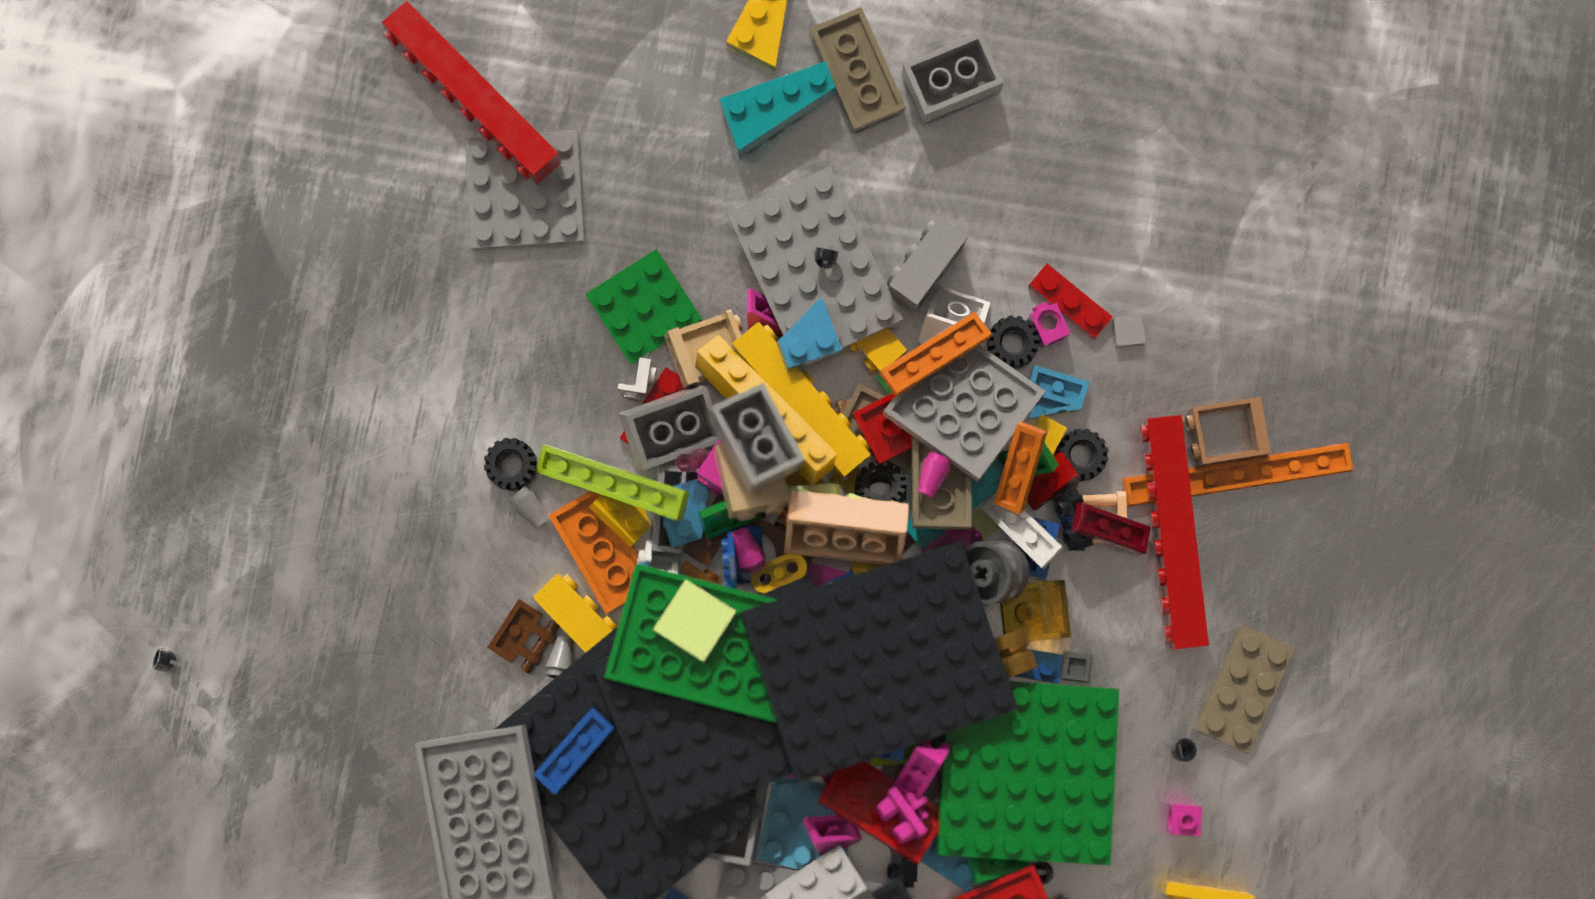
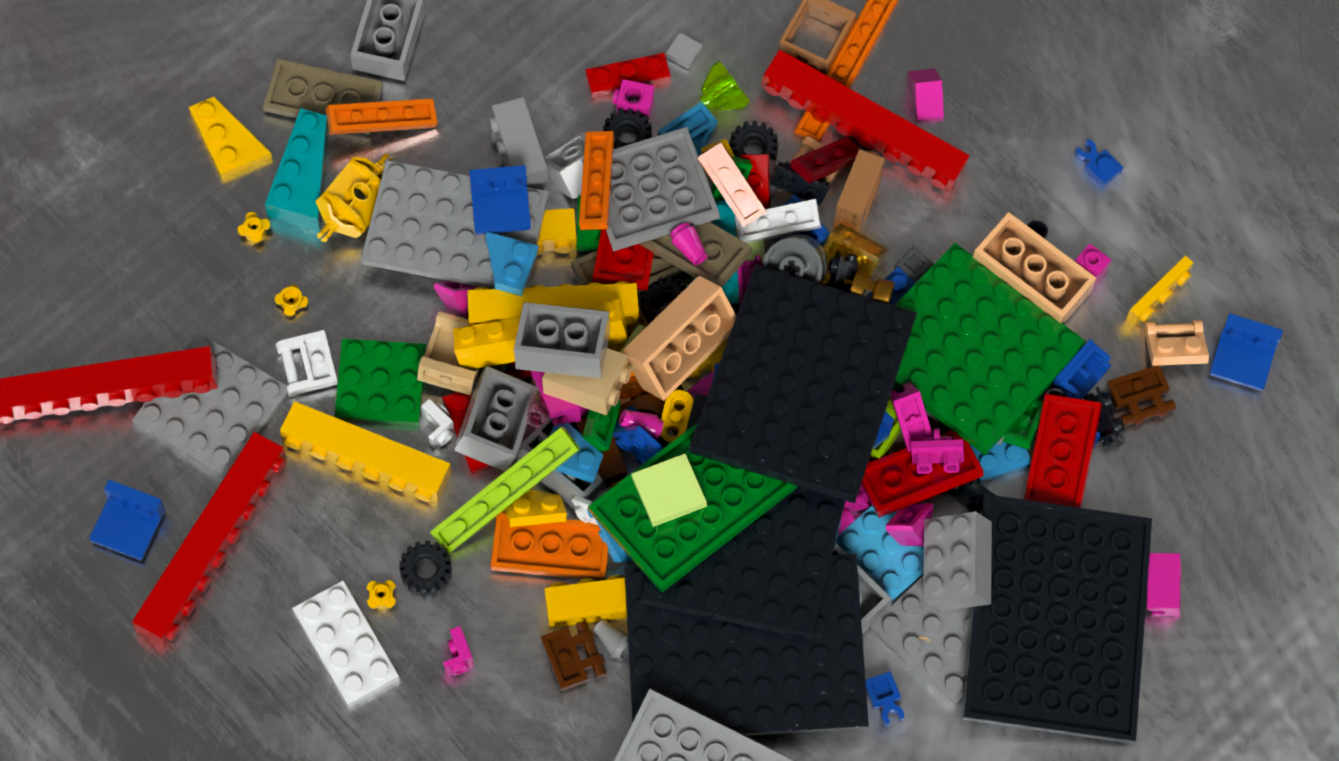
camera: 60 degrees left, 15 degrees down
light grey cone [508,486,549,529] -> none
blue plate [534,708,616,795] -> none
black hinge [815,247,839,269] -> none
dark tan plate [1194,624,1295,754] -> none
none -> blue bracket [89,480,165,560]
none -> red brick [132,432,287,647]
none -> yellow plate [237,212,271,243]
none -> yellow plate [275,285,308,316]
none -> white plate [276,330,338,397]
none -> yellow brick [280,401,451,503]
none -> white plate [292,581,400,708]
none -> yellow plate [315,154,393,242]
none -> orange plate [326,98,438,135]
none -> yellow plate [367,580,396,609]
none -> dark pink bracket [443,626,474,676]
none -> blue bracket [469,165,531,235]
none -> clear neon green brick [700,60,750,111]
none -> black hinge [824,249,859,292]
none -> medium nougat window [833,149,885,238]
none -> dark pink slope [908,68,944,122]
none -> light nougat brick [973,212,1097,324]
none -> blue hinge [1052,339,1111,400]
none -> blue plate [1075,139,1124,188]

